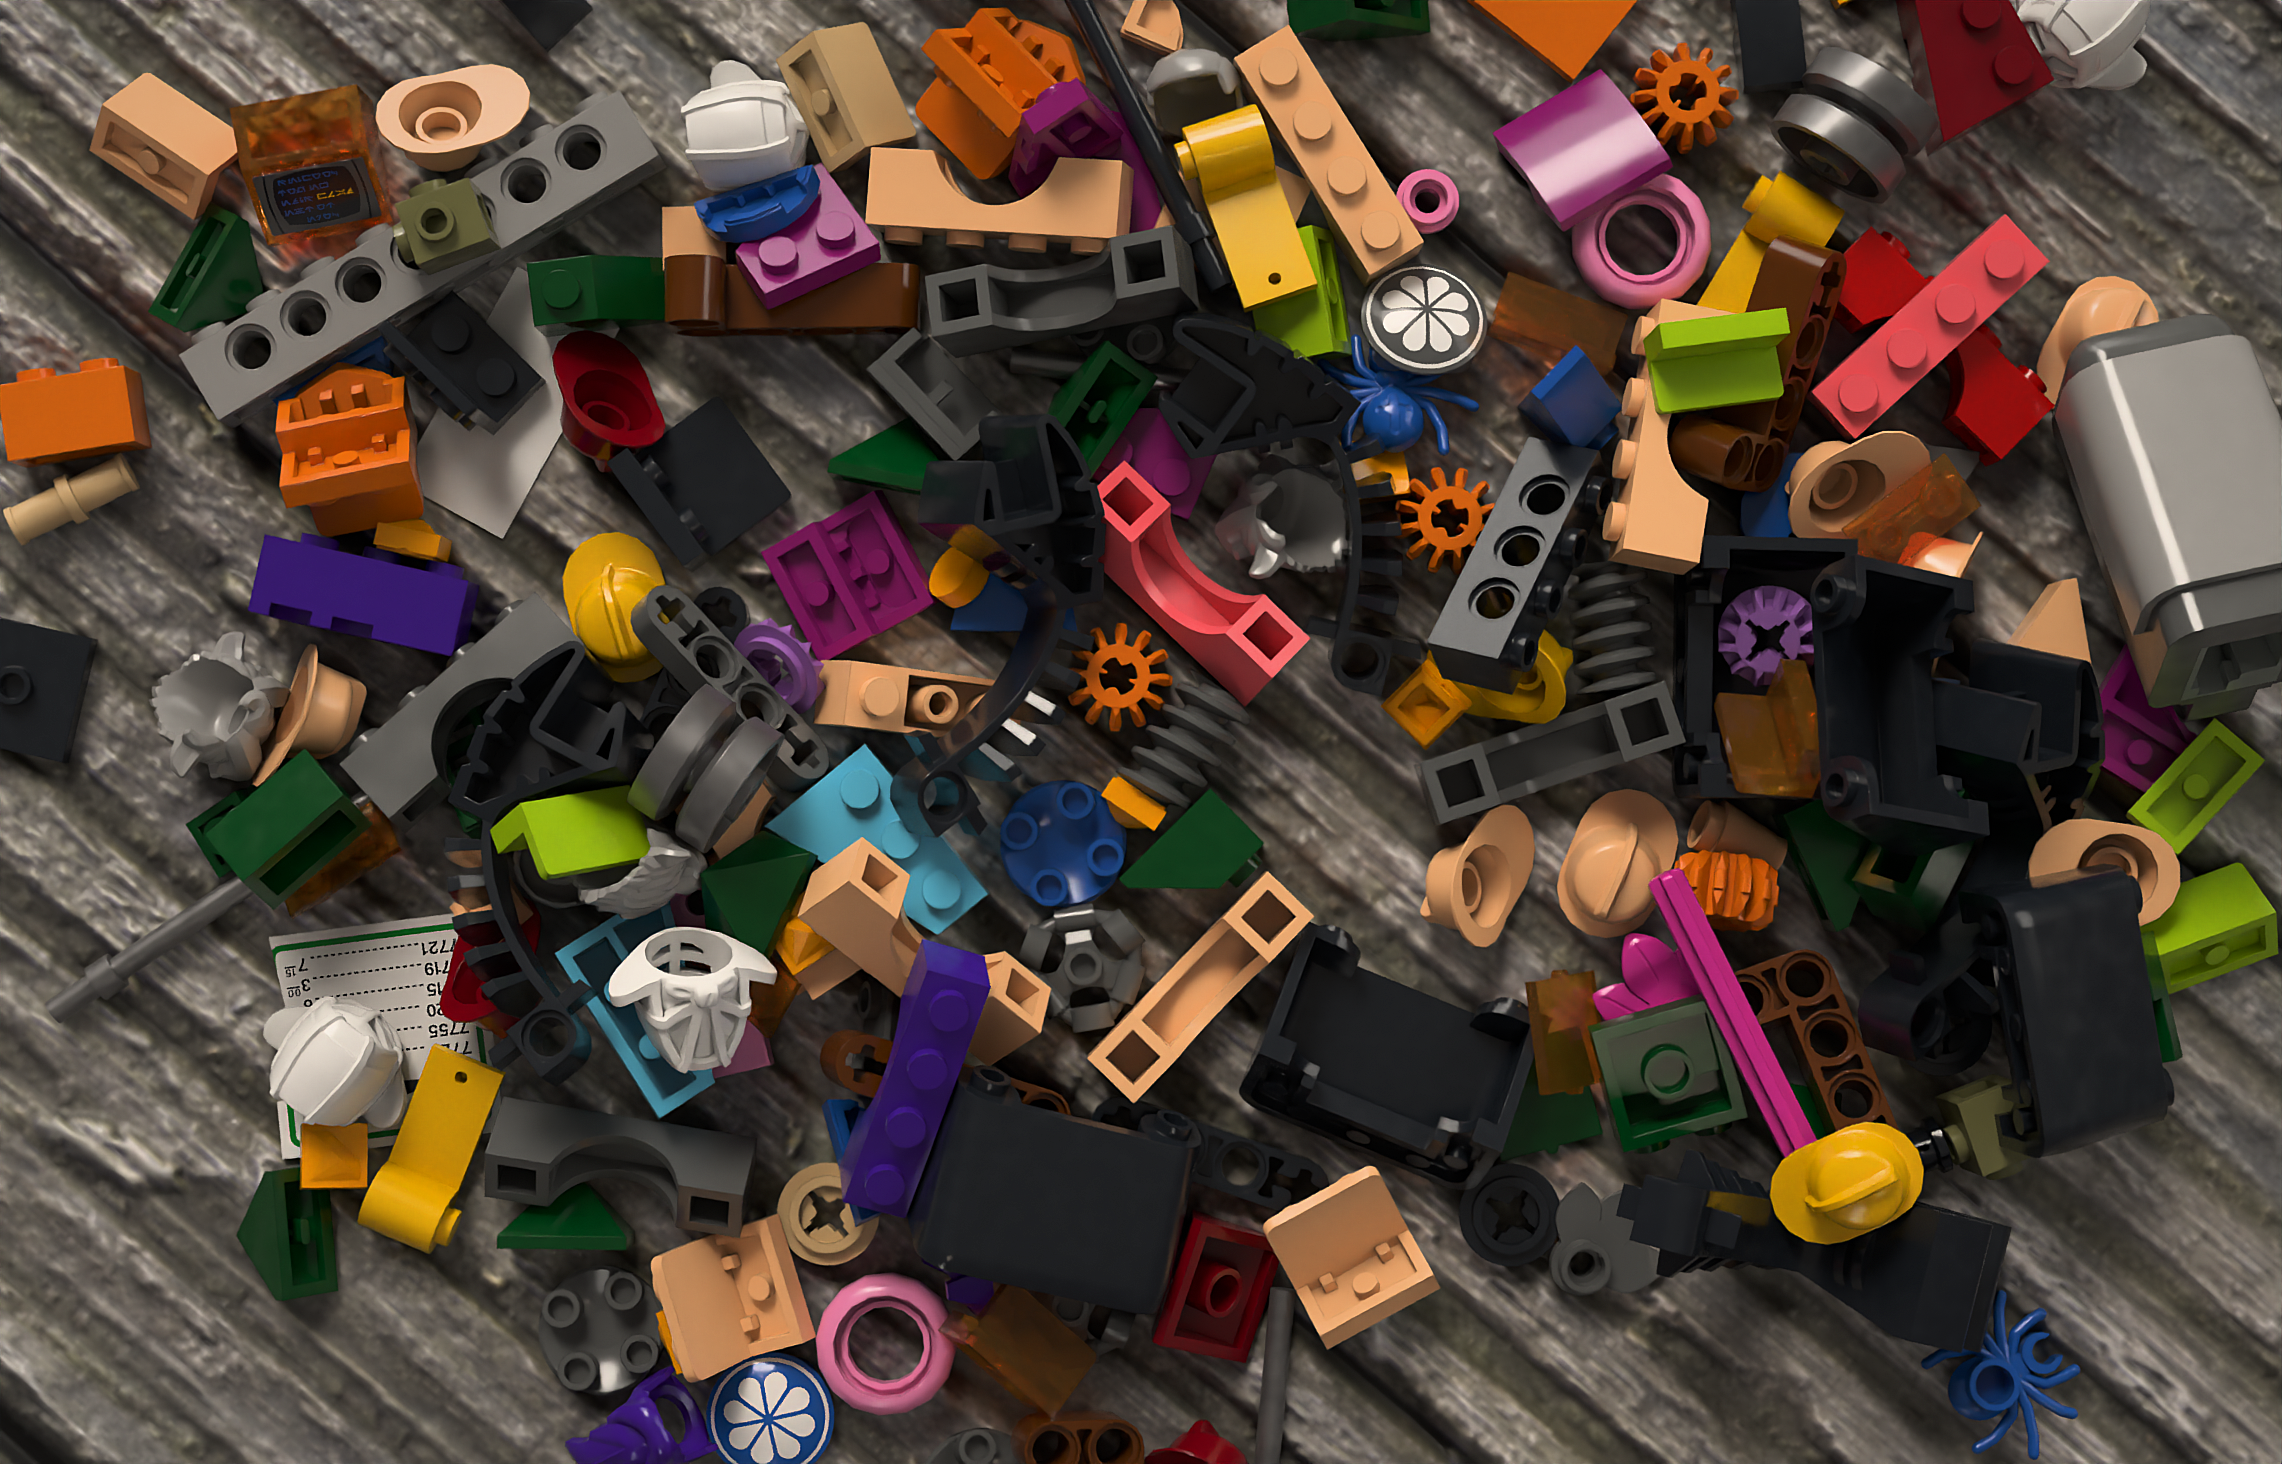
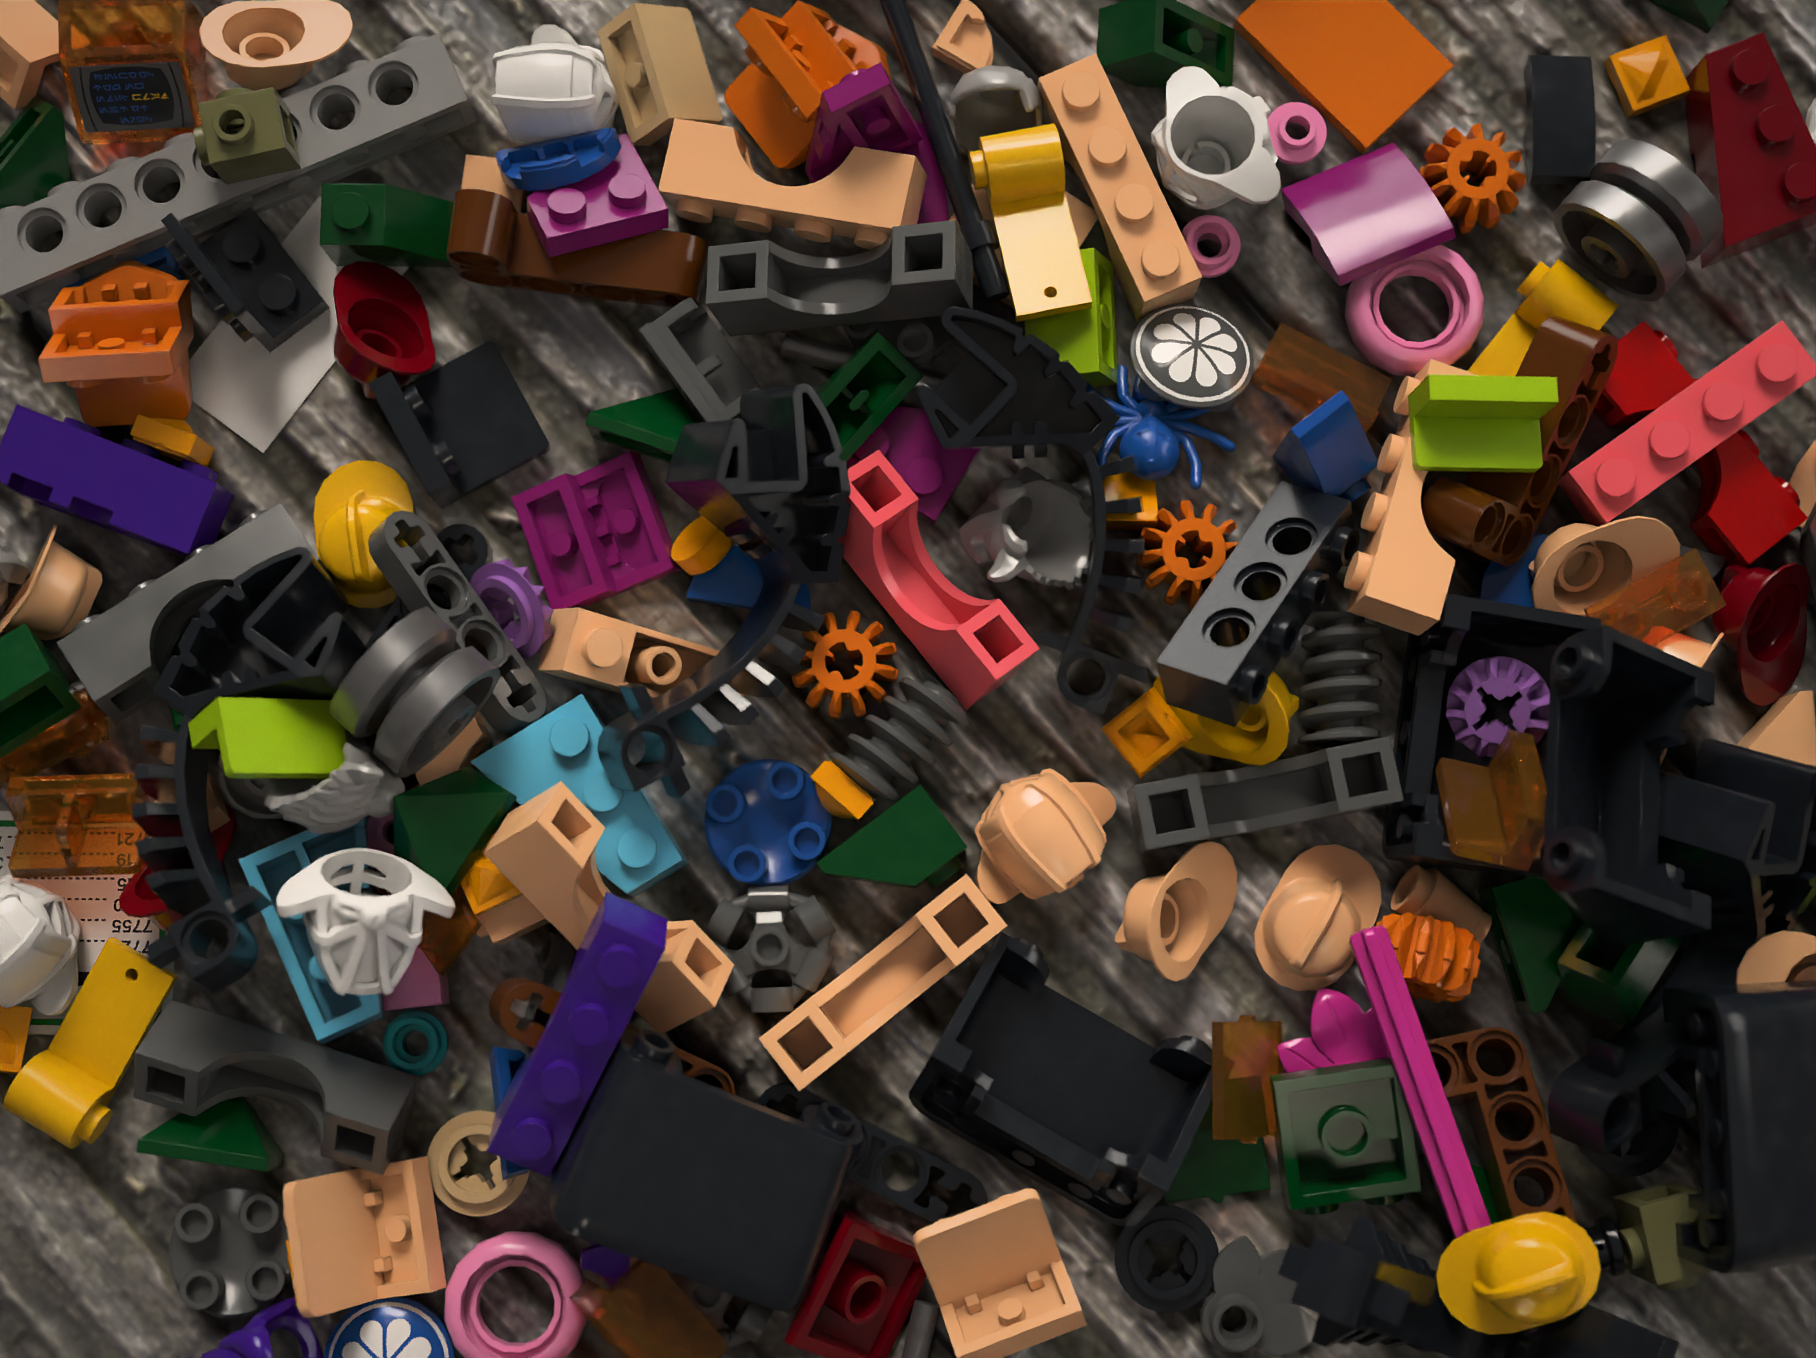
camera: 15 degrees right, 5 degrees down
none -> clear orange panel [5,773,150,878]
none -> teal plate [383,1011,449,1076]
none -> light nougat piece [975,769,1117,904]
none -> white piece [1151,66,1281,210]
none -> bright pink plate [1267,102,1327,165]
none -> dark red piece [1712,563,1810,706]

